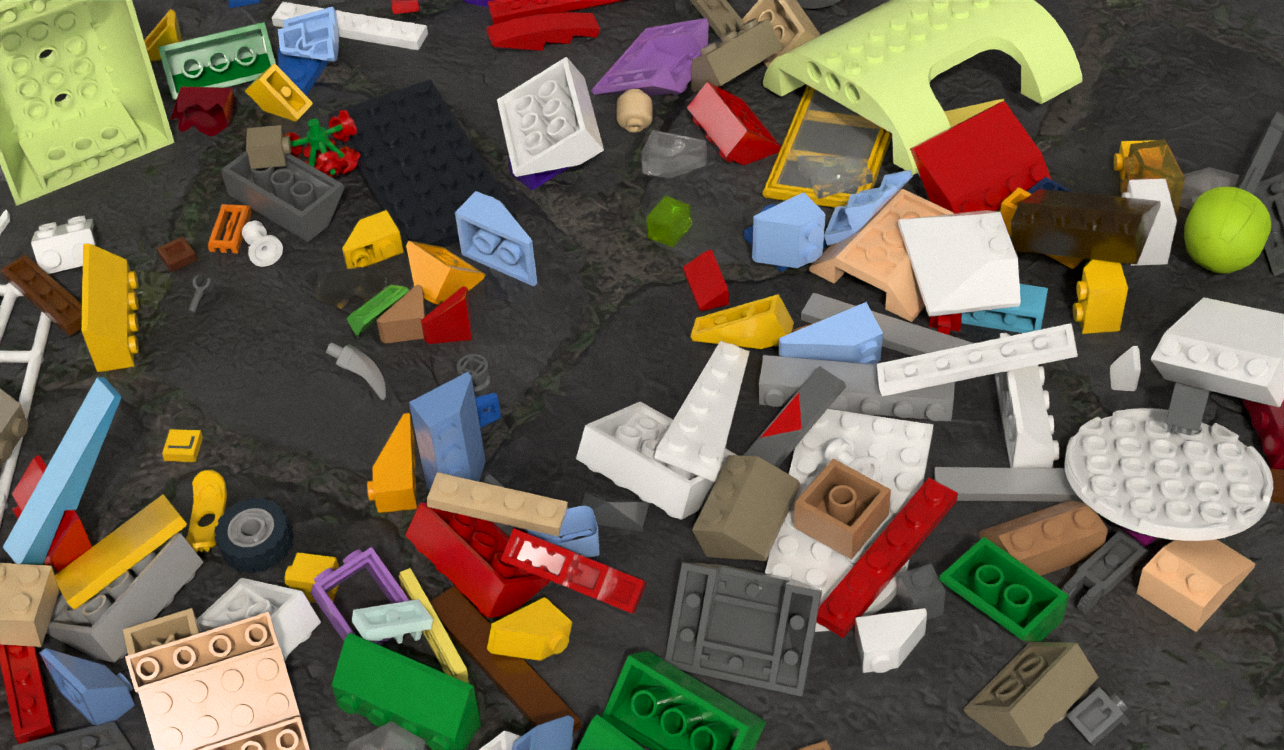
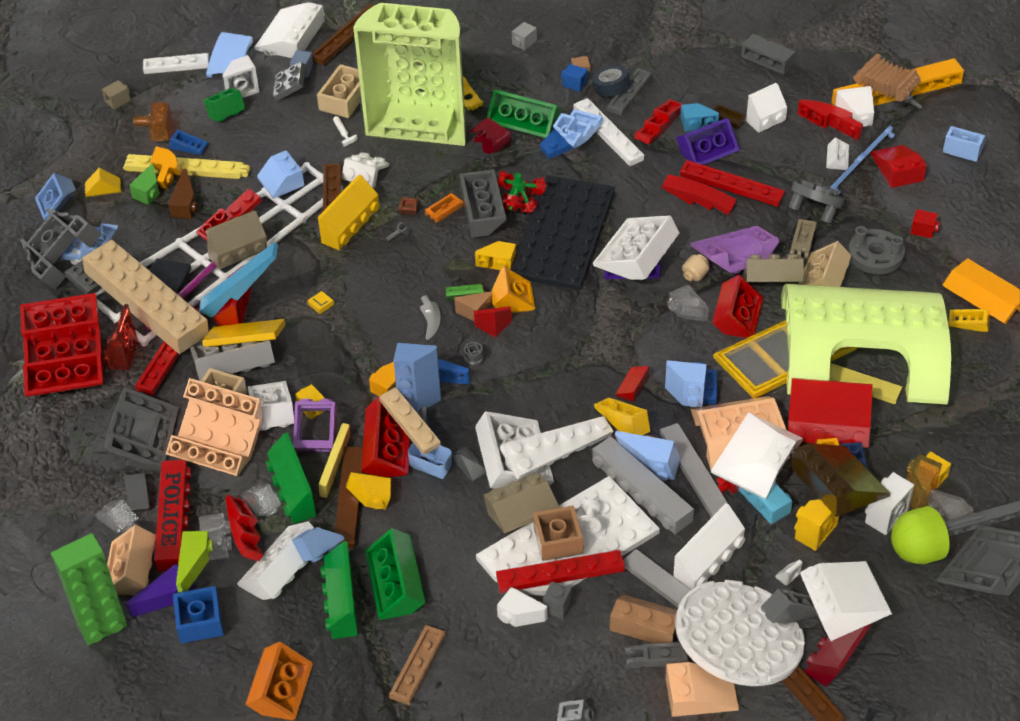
camera: 40 degrees right, 0 degrees up
medium blue slope [40,648,135,726] -> none
yellow slope [144,9,183,61] -> none
yellow piece [186,470,227,553] -> none
black wheel [214,498,294,573] -> none
white piece [242,221,283,267] -> none
yellow slope [245,63,313,122] -> none
dark tan brick [246,125,291,169] -> none
light aqua plate [352,599,433,644] -> none
light blue slope [455,191,537,286] -> none
red slope [501,528,647,614] -> none
clear neon green brick [647,195,691,248] -> none
dark grey slope [665,562,822,697] -> none
dark grey tile [743,366,846,468] -> none
clear wing [797,155,873,199] -> none
light blue slope [824,170,913,246] -> none
white plate [877,323,1078,396] -> none
green slope [939,537,1069,642] -> none
dark tan slope [963,642,1099,748] -> none

